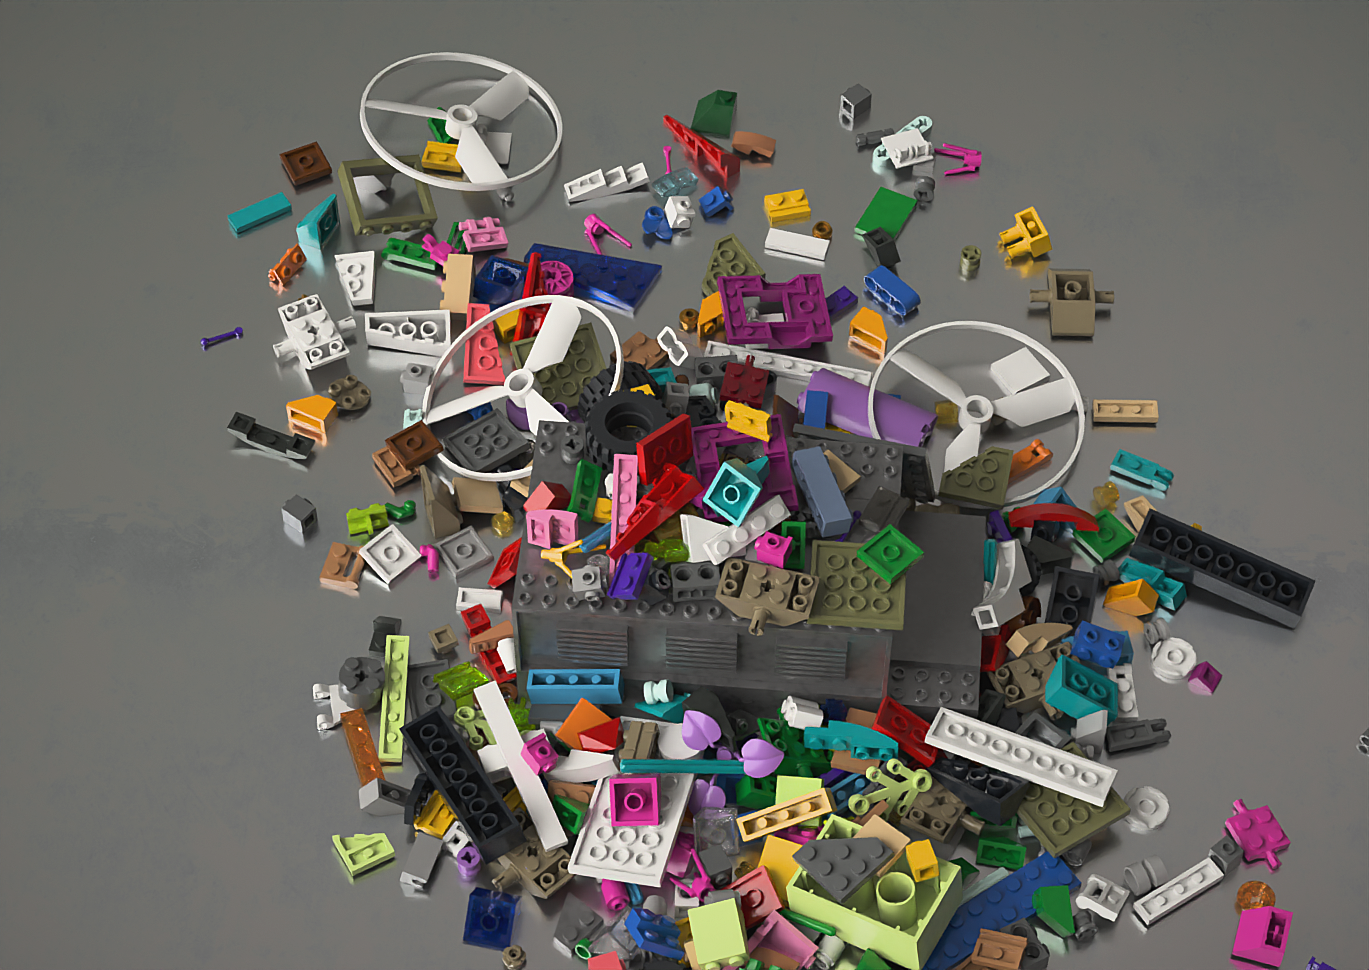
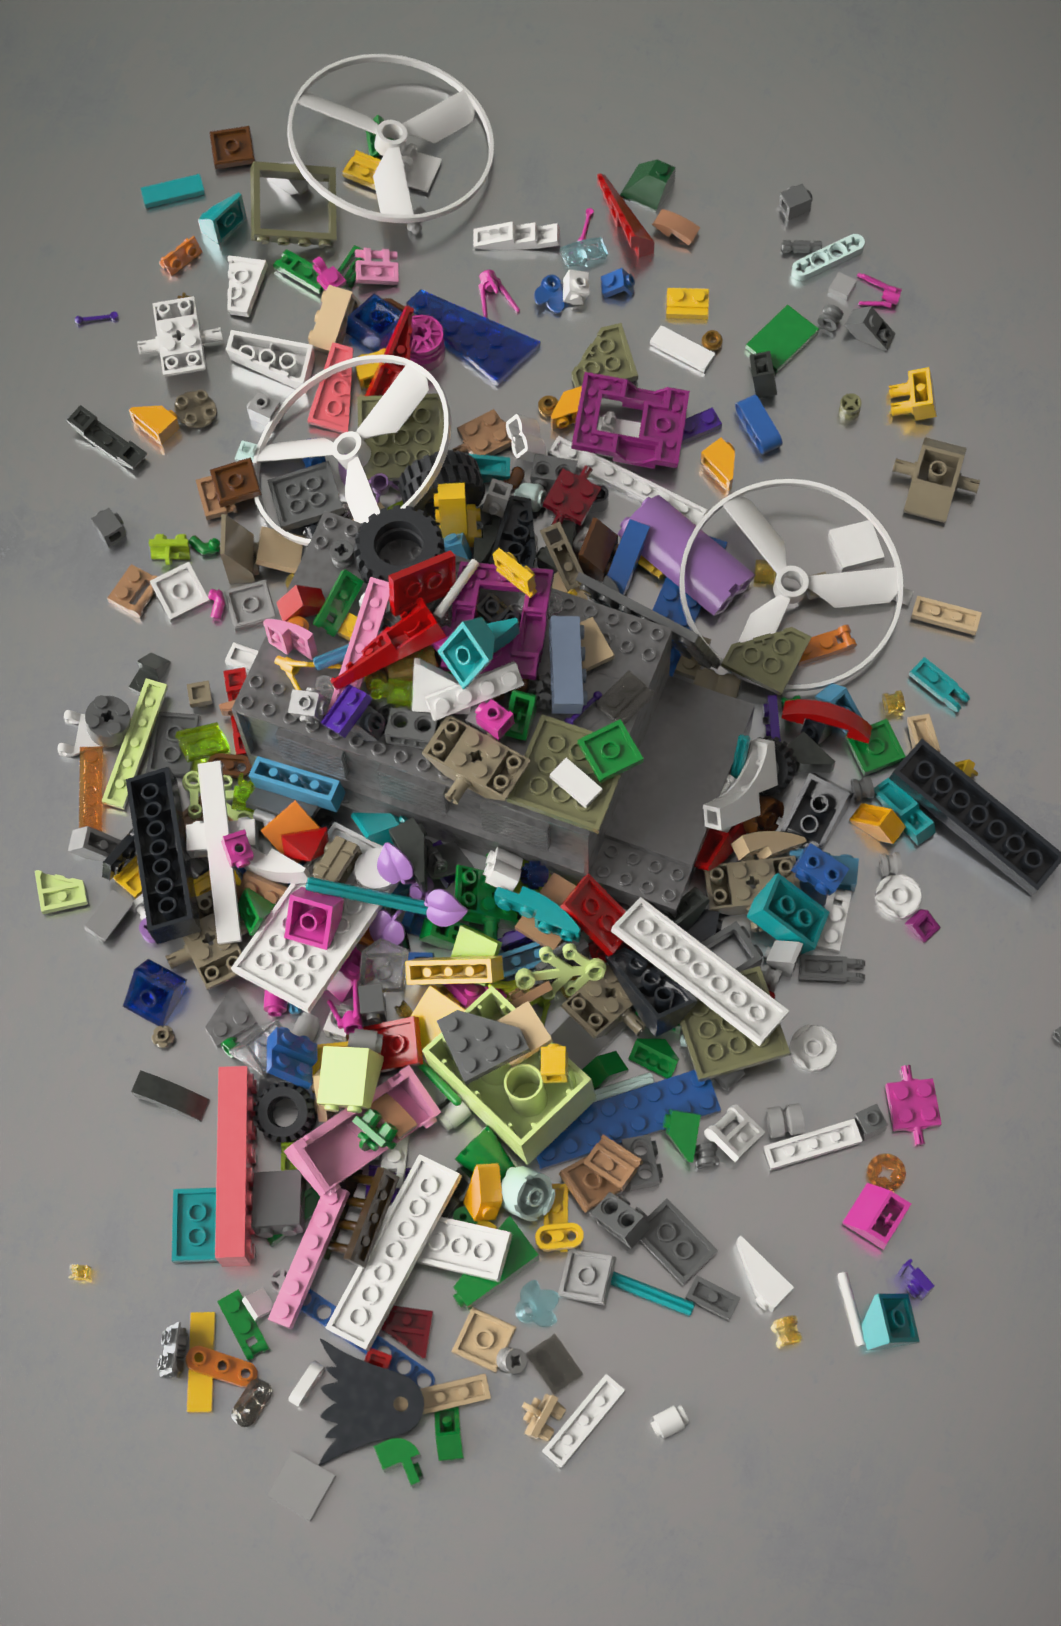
camera: 20 degrees right, 15 degrees up
light aqua wheel [644,679,673,704] -> none
white hinge [881,128,933,169] -> none
none -> white bar [433,559,479,620]
none -> white tile [550,758,602,808]
none -> dark grey slope [845,306,896,350]

